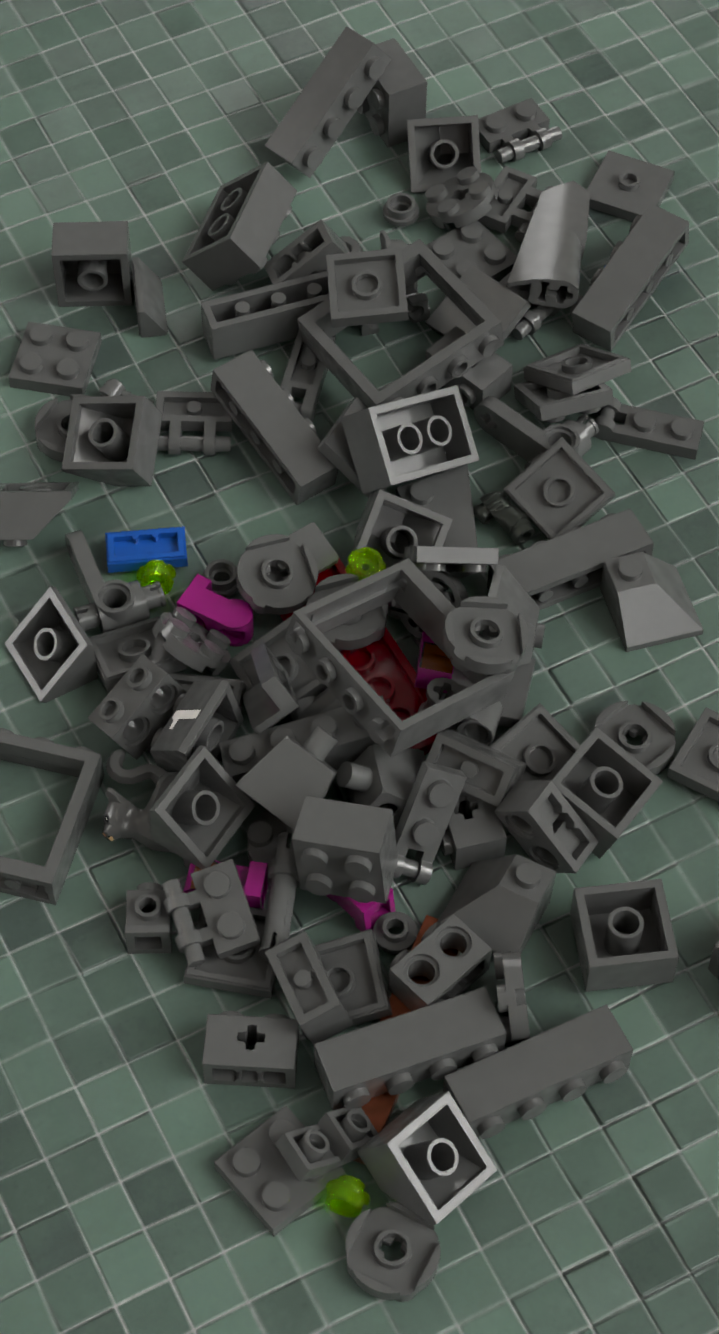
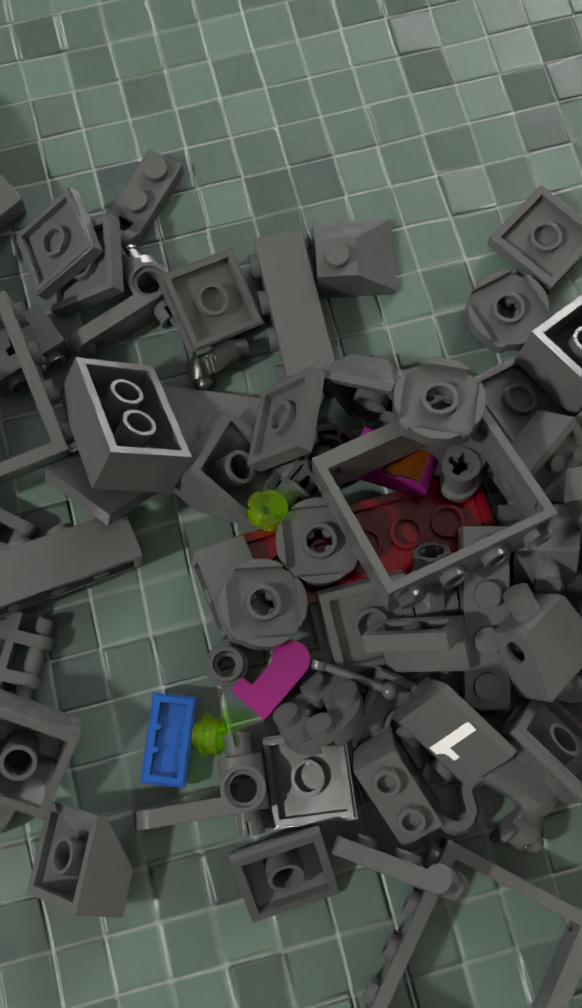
camera: 75 degrees left, 20 degrees up
none -> dark grey hinge [310,657,399,700]
none -> dark grey plate [331,833,469,902]

